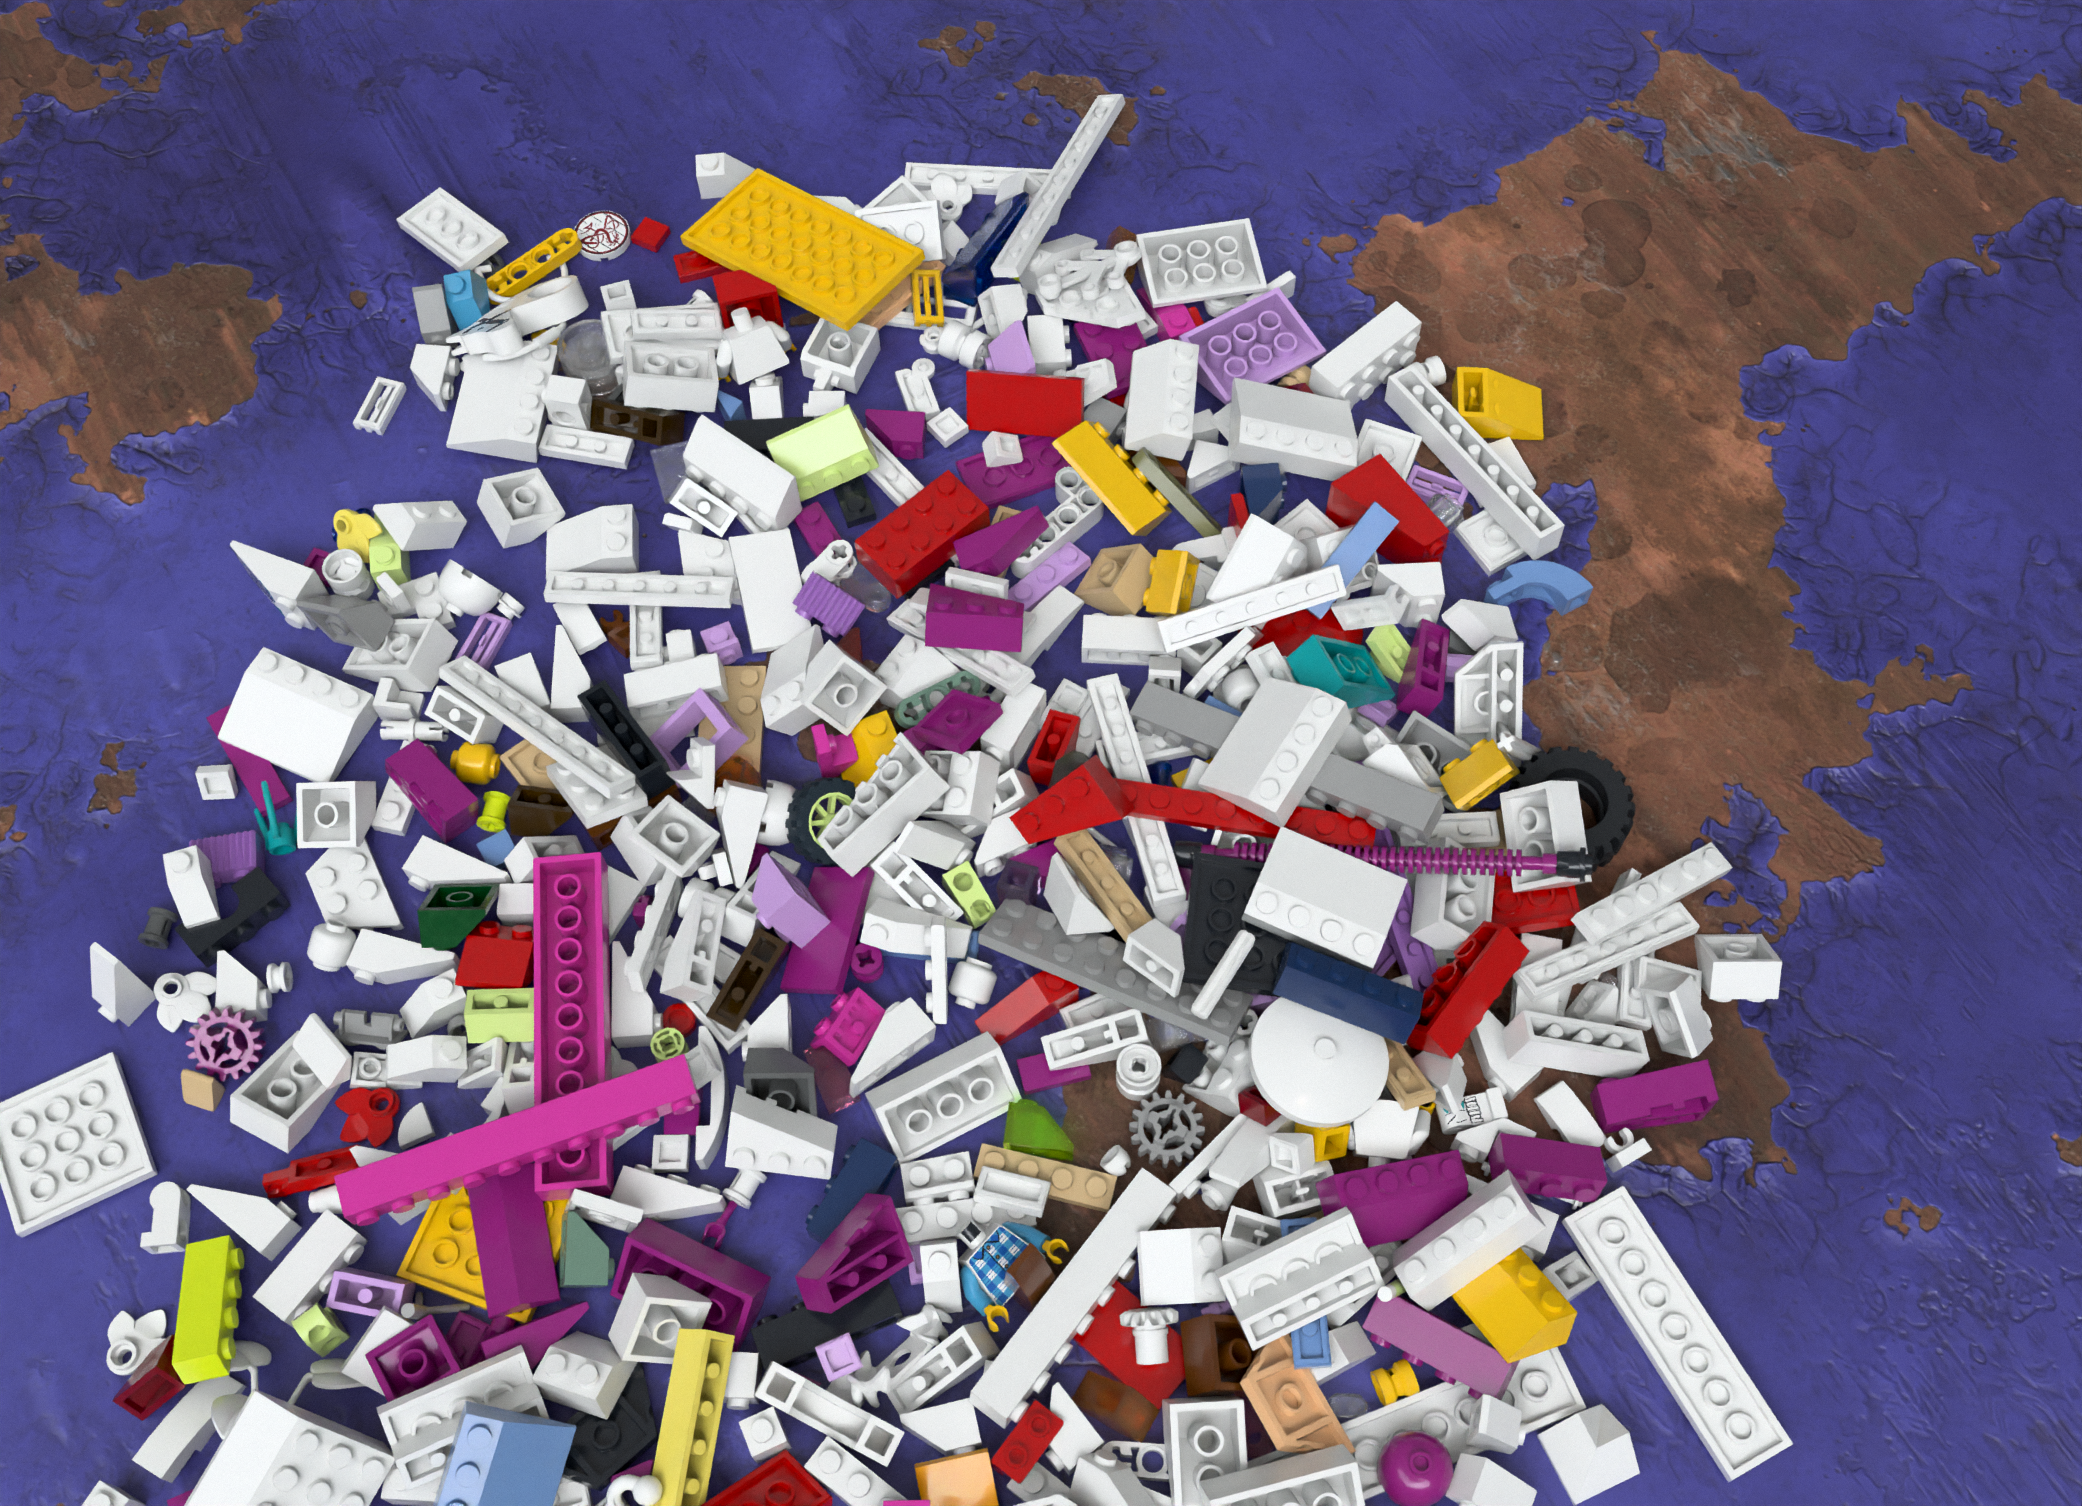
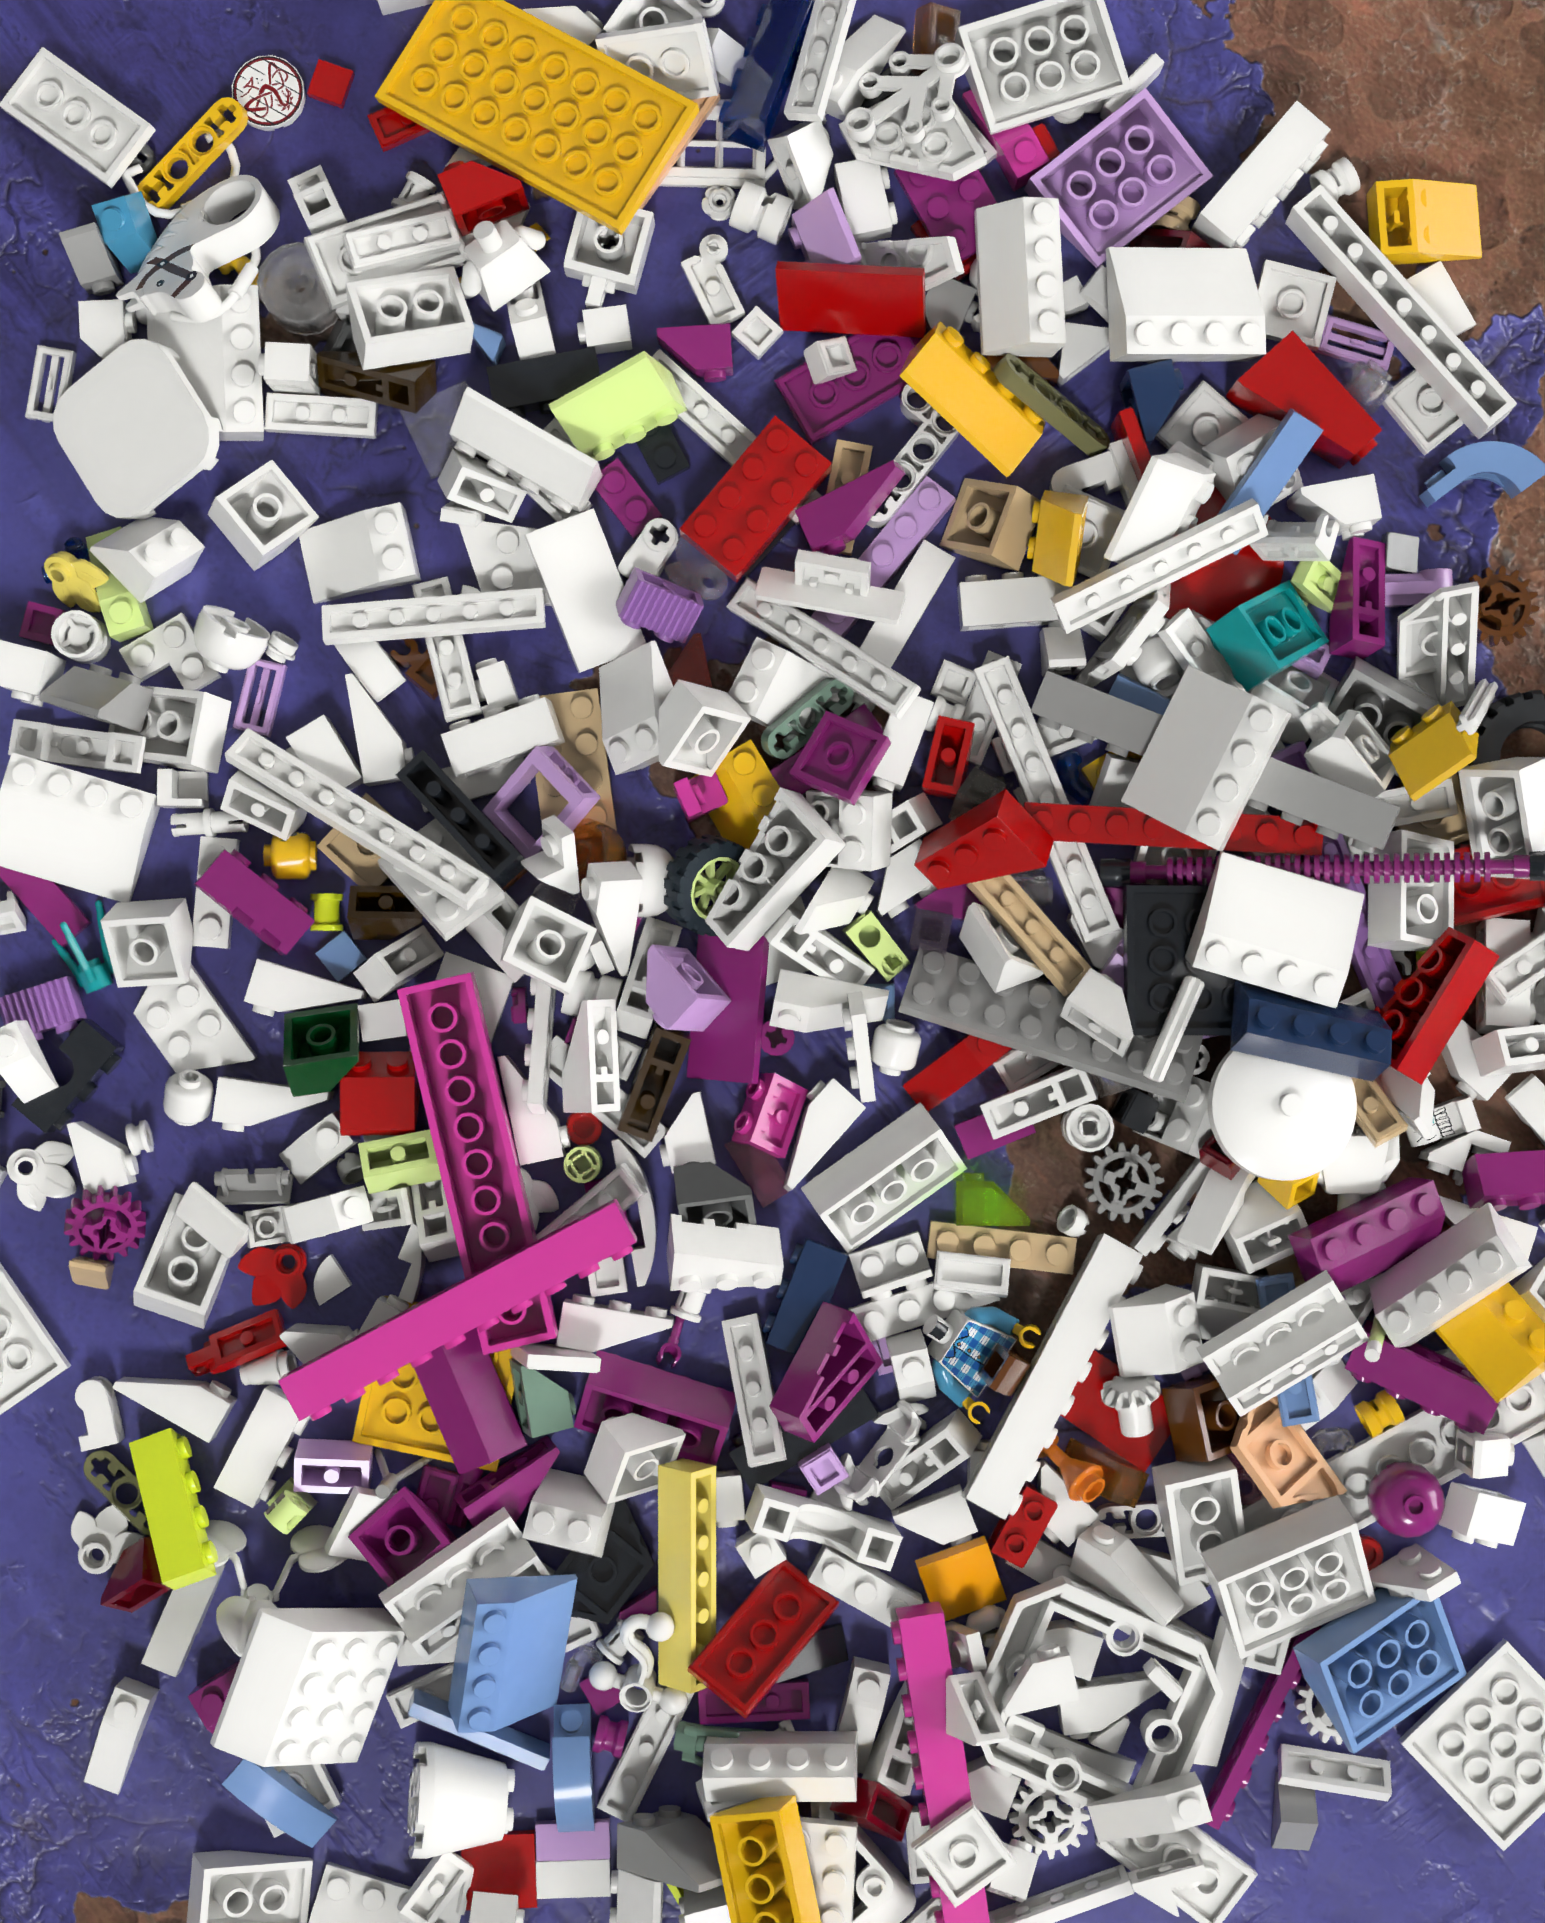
camera: 15 degrees left, 25 degrees up
white tile [376,572,411,613] -> none
lavender bracket [700,621,743,665] -> none
yellow tile [910,269,944,327] -> none
magenta wedge [925,583,1024,652] -> none
white slope [1268,1133,1315,1176] -> none
white slope [1441,599,1518,652] -> none
none -> white slope [8,719,146,774]
none -> white tile [53,339,224,519]
none -> olive beam [83,1450,151,1537]
none -> white plate [721,1313,787,1468]
none -> orange piece [1038,1435,1105,1503]
none -> reddish brown gear [1469,566,1539,647]

